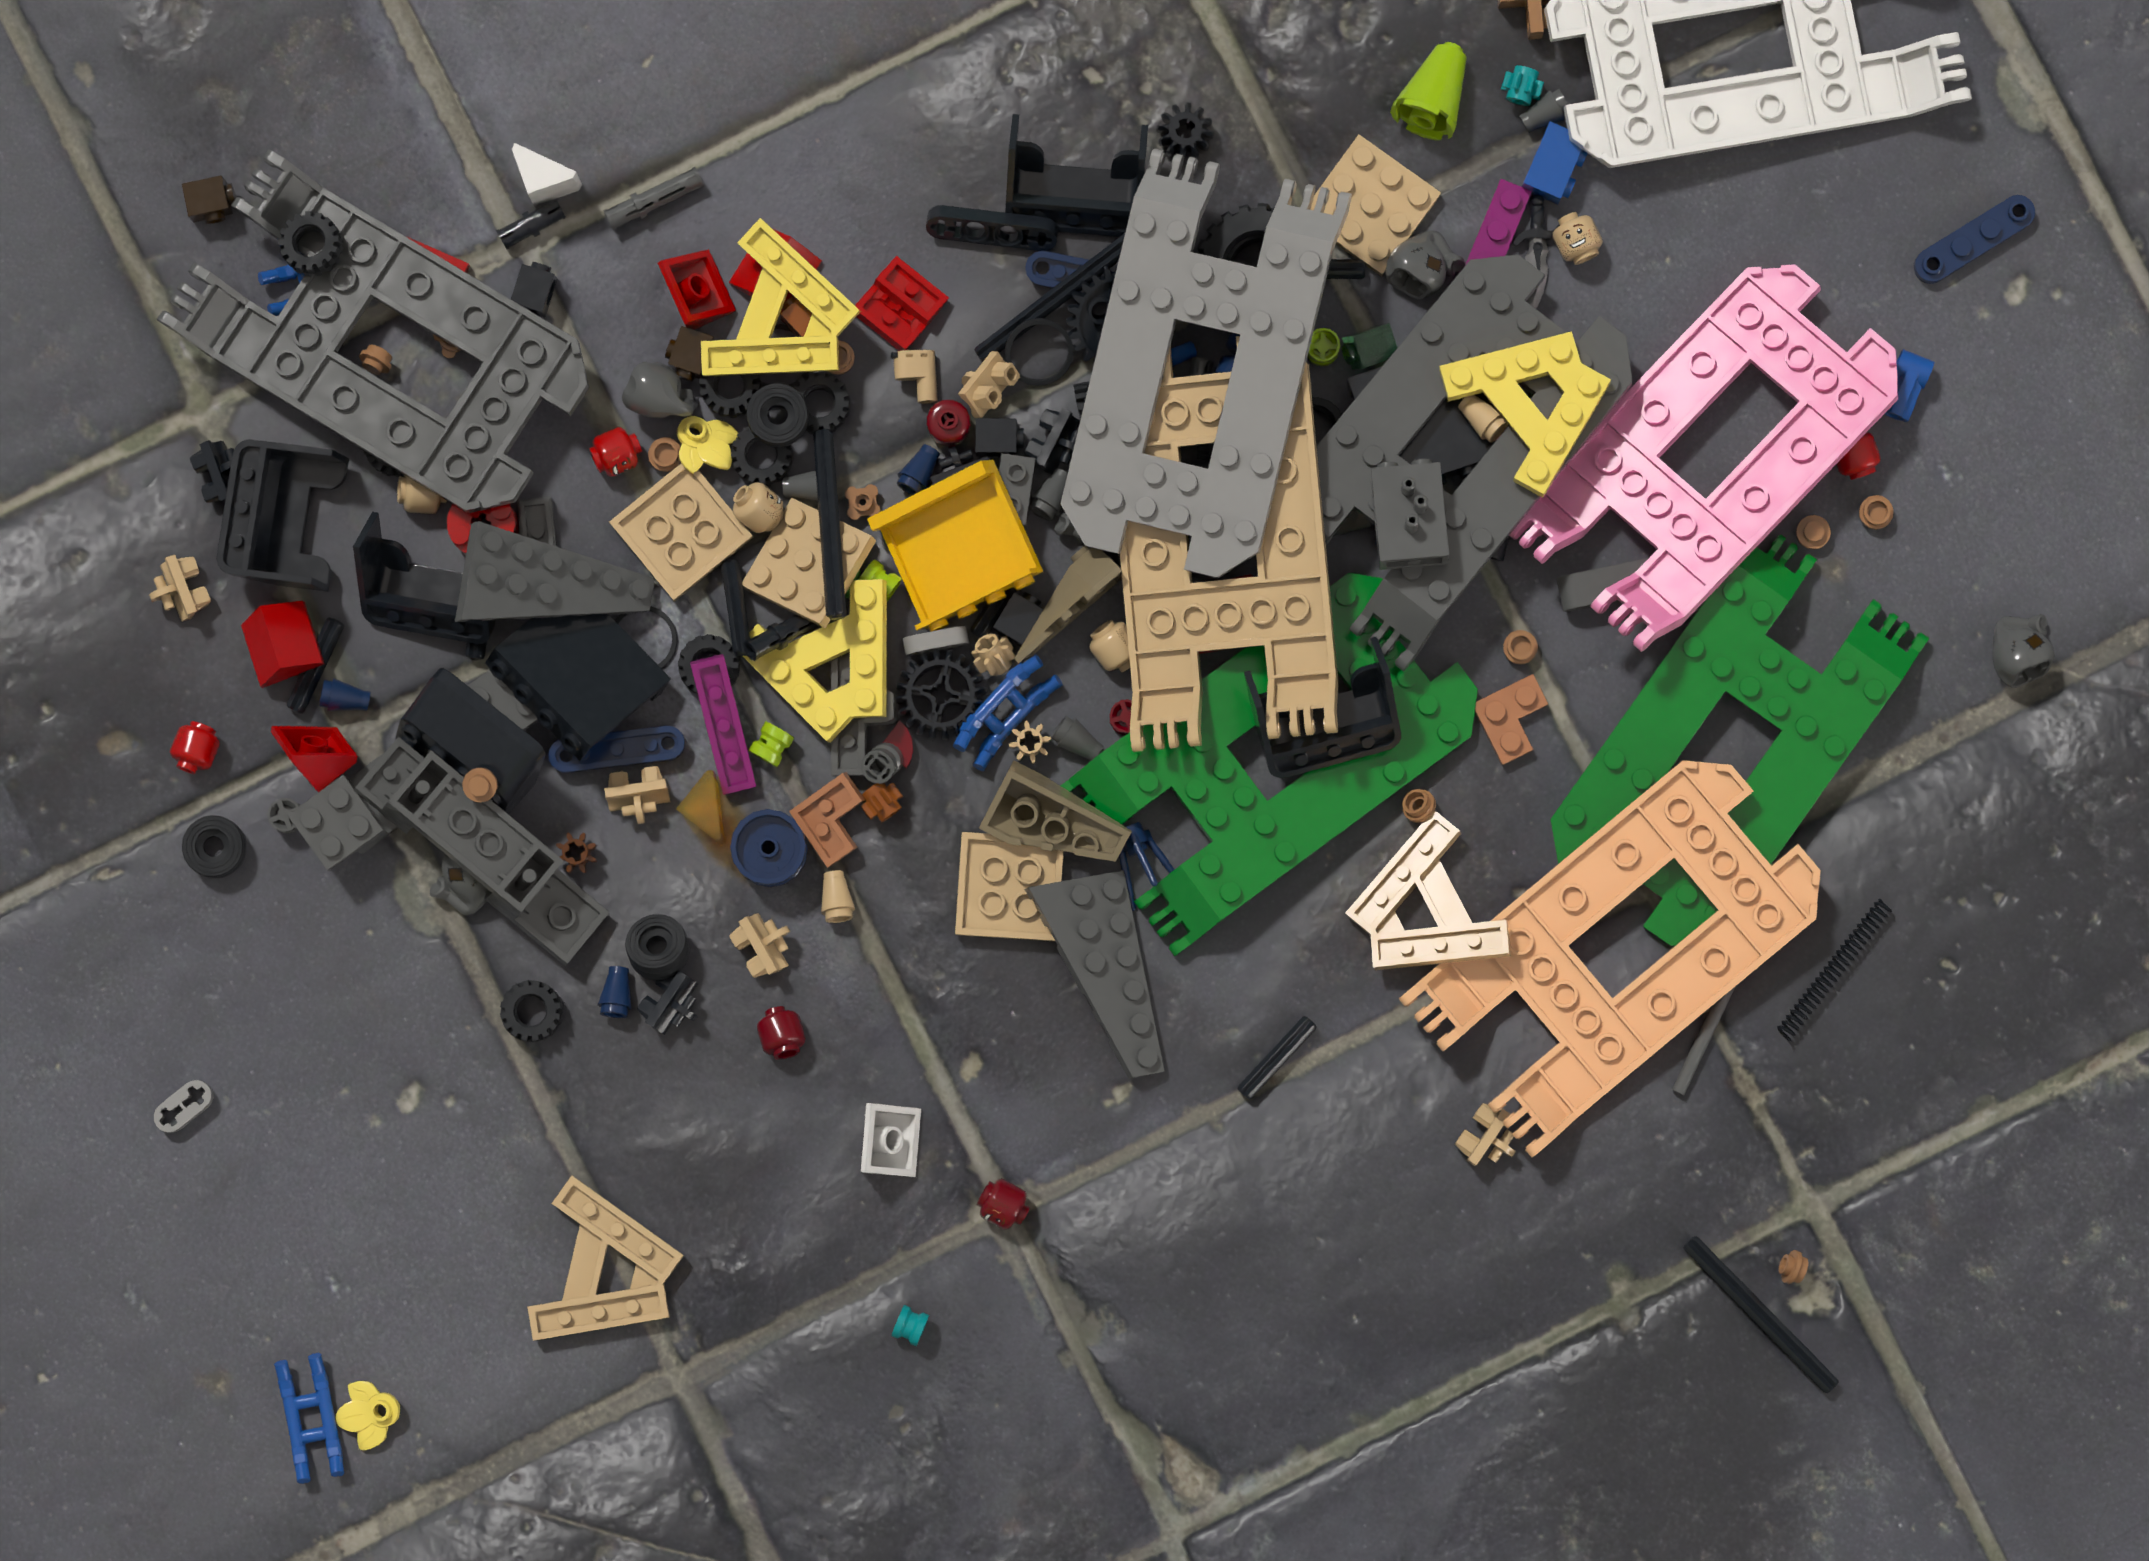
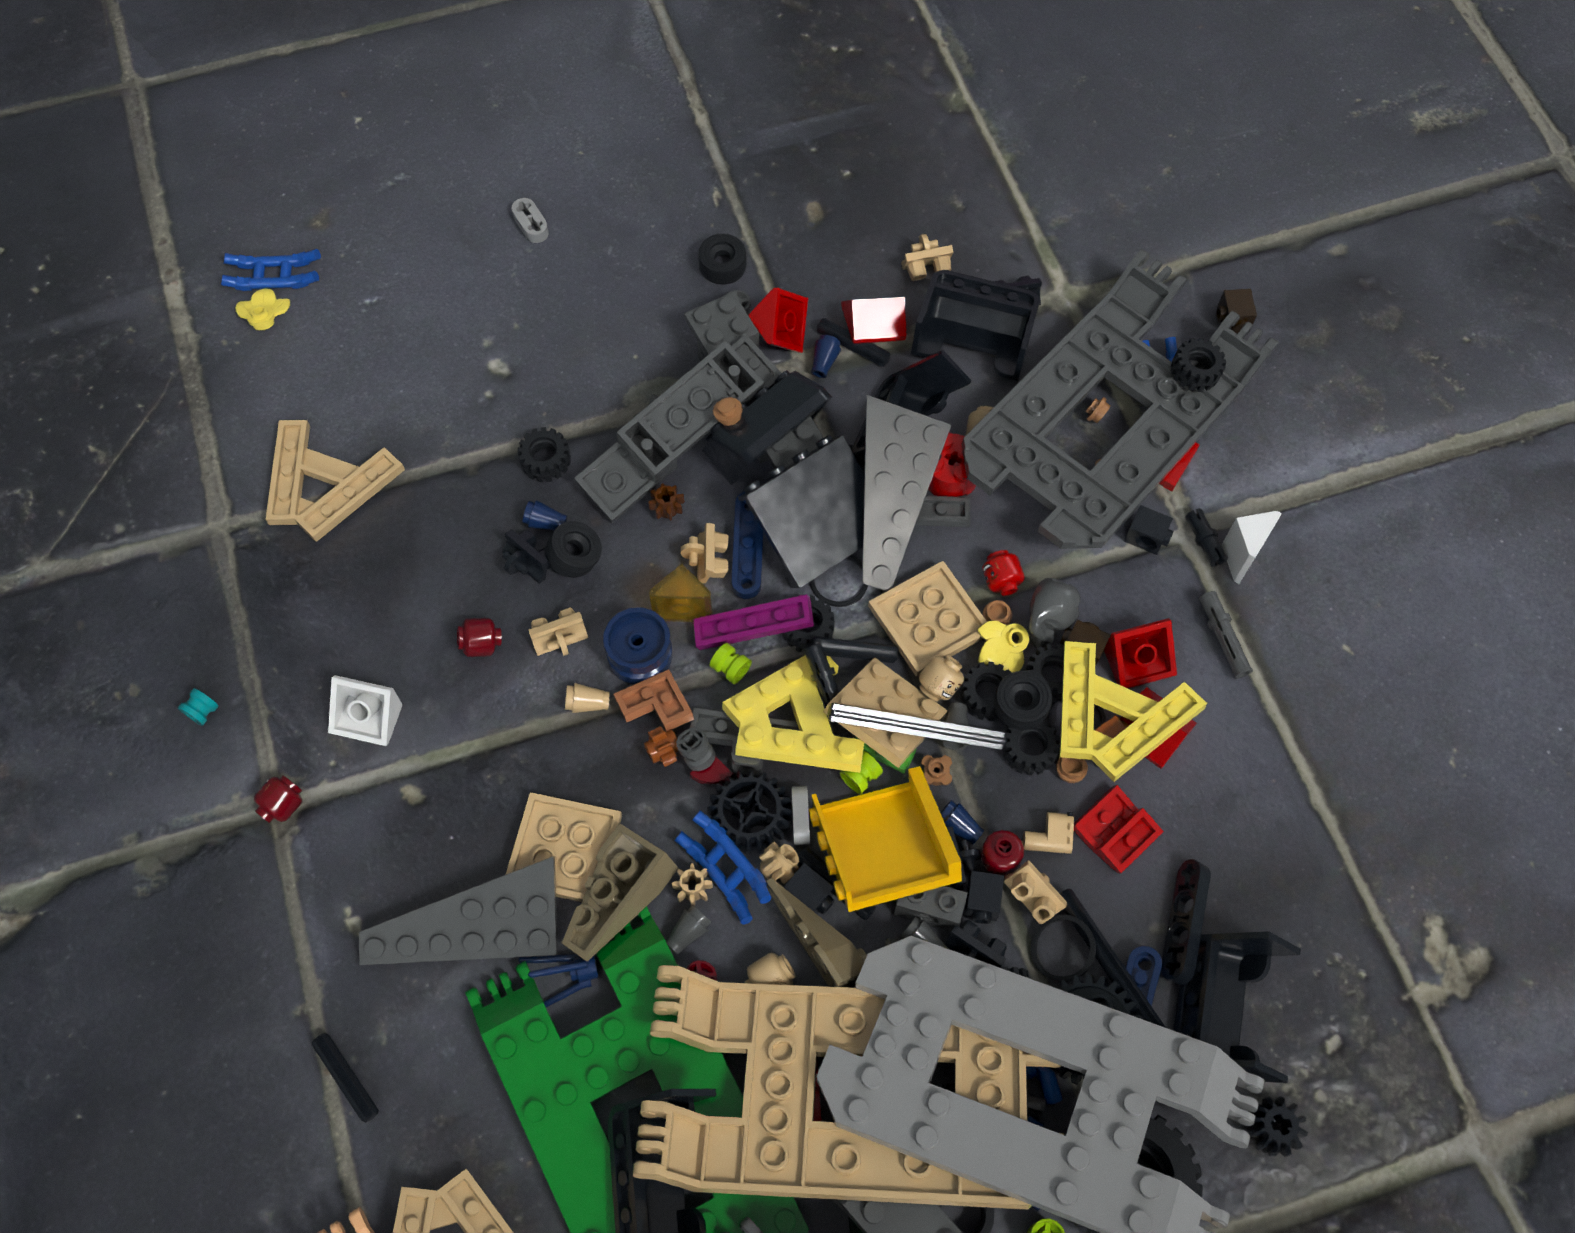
camera: 95 degrees right, 20 degrees down
red head [170,721,220,774] -> none

